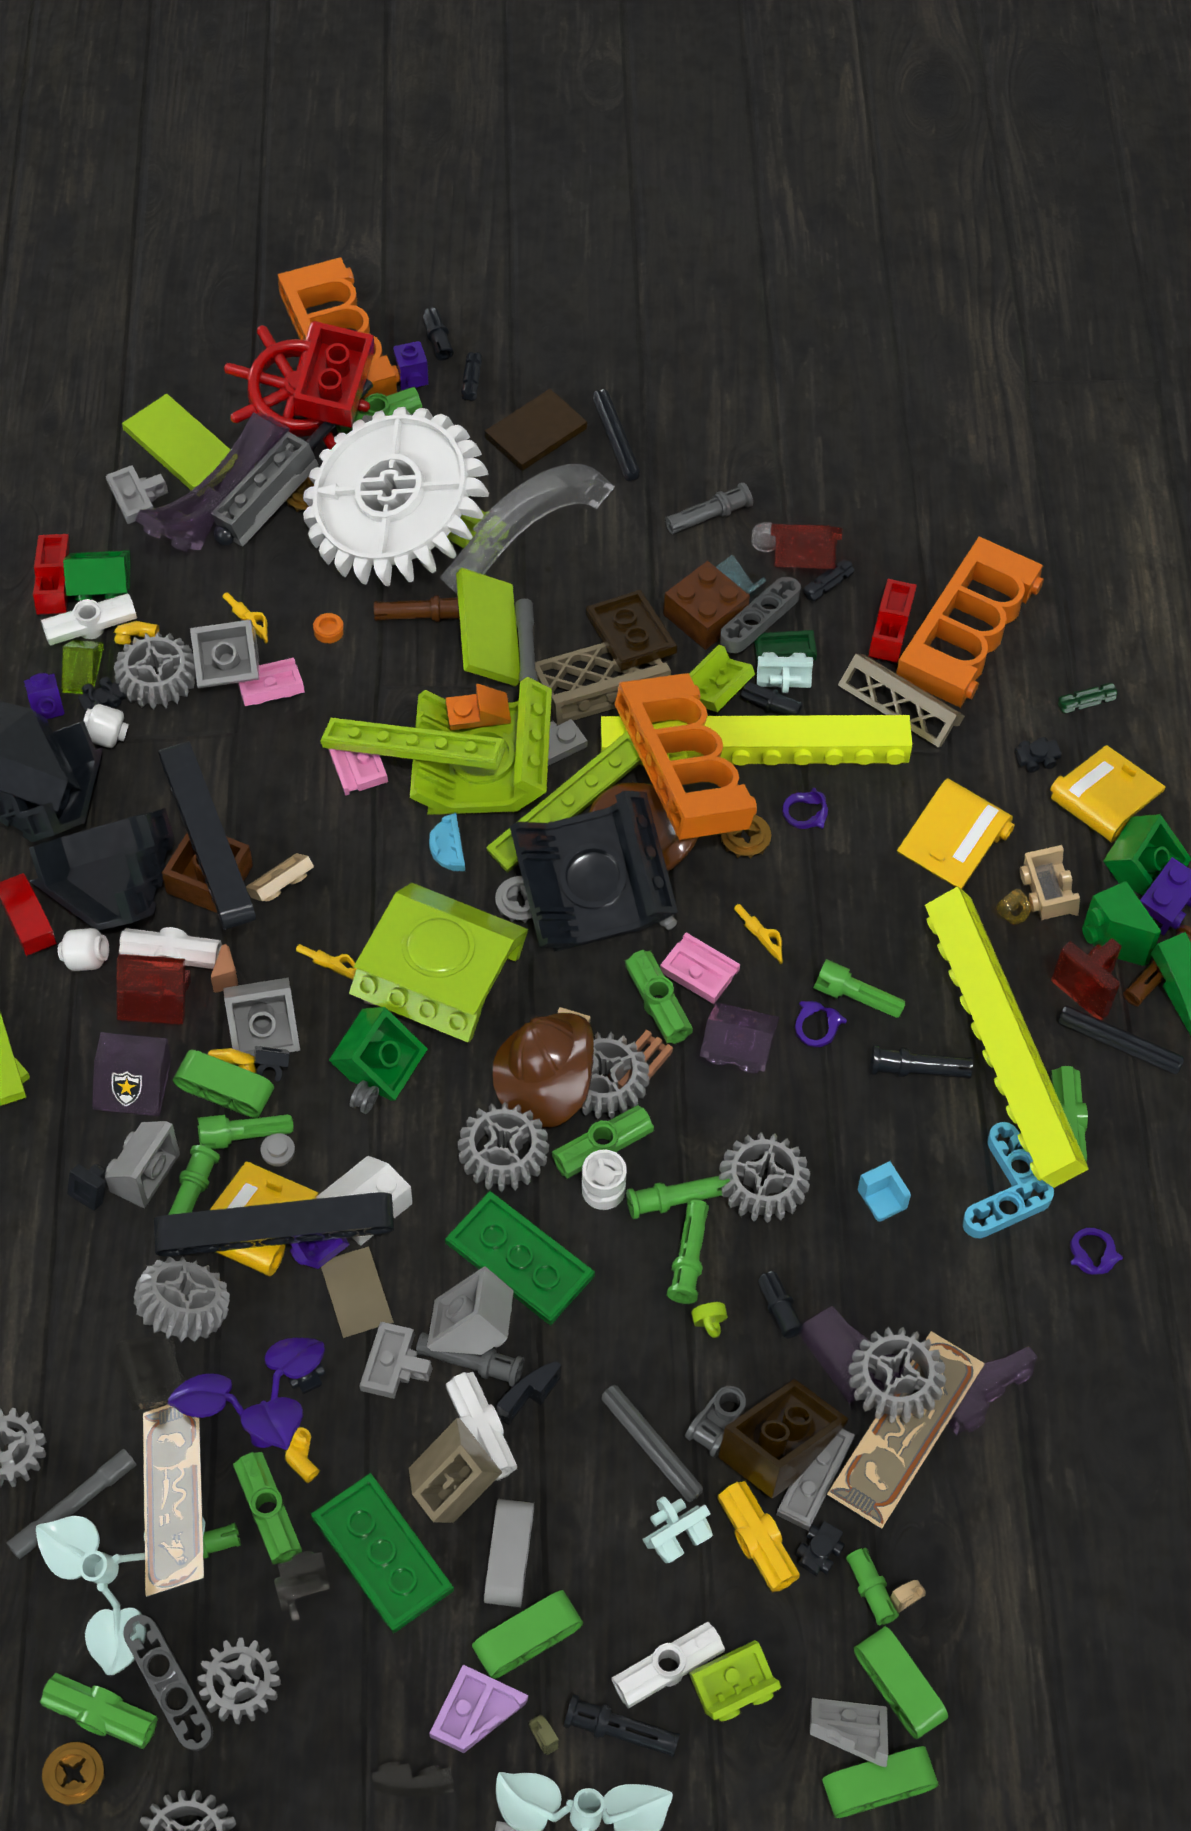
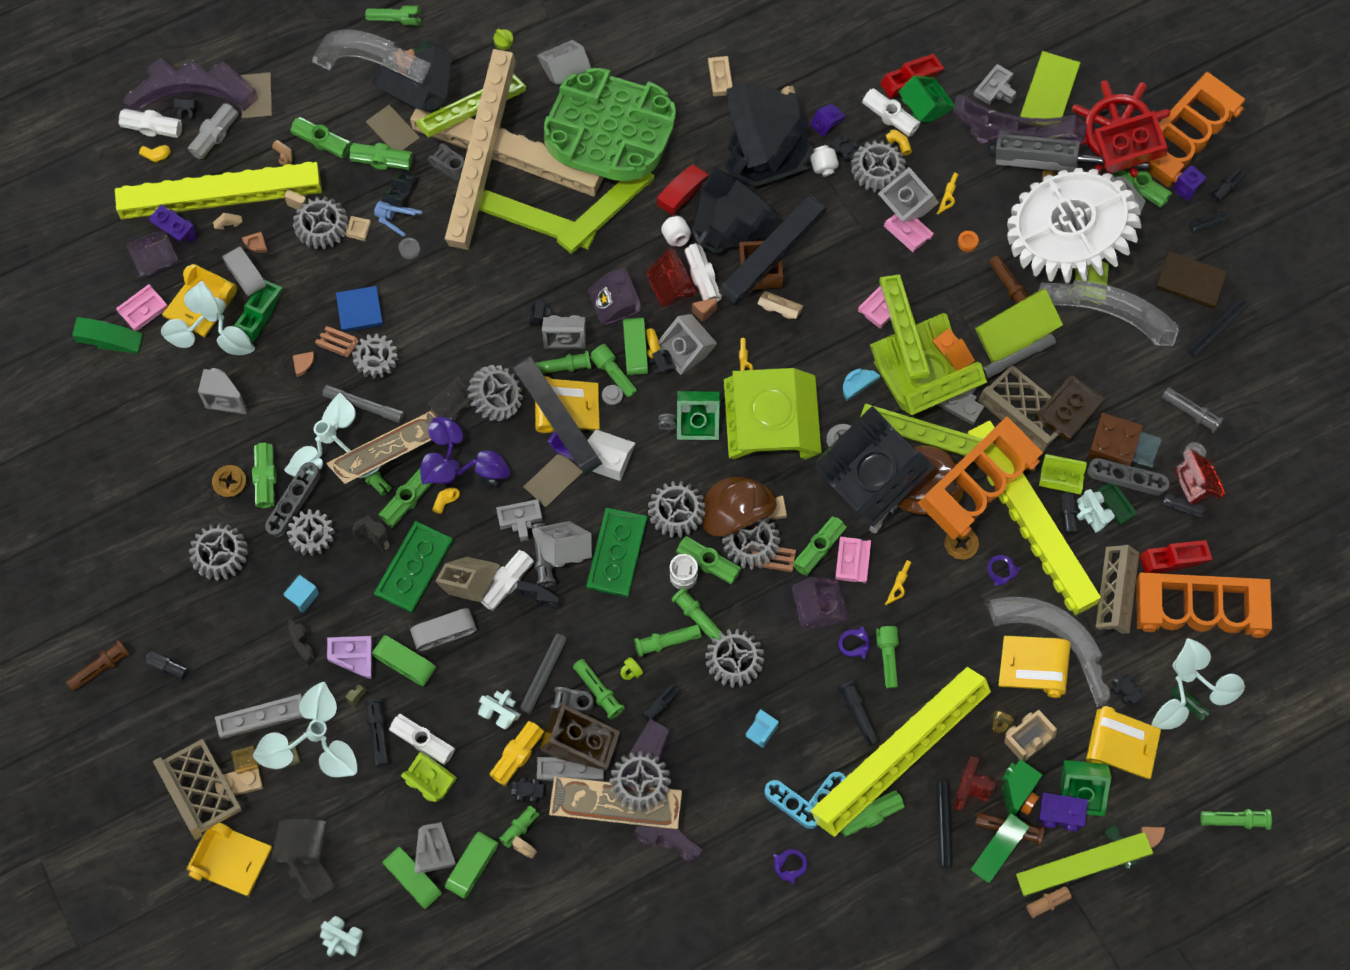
camera: 65 degrees right, 10 degrees up
clear neon green slope [62,640,104,694] -> none
none -> medium azure panel [284,575,319,613]
none -> bright green pin [573,659,625,720]
none -> clear arch [988,597,1110,707]
none -> light aqua plant [1152,638,1245,729]

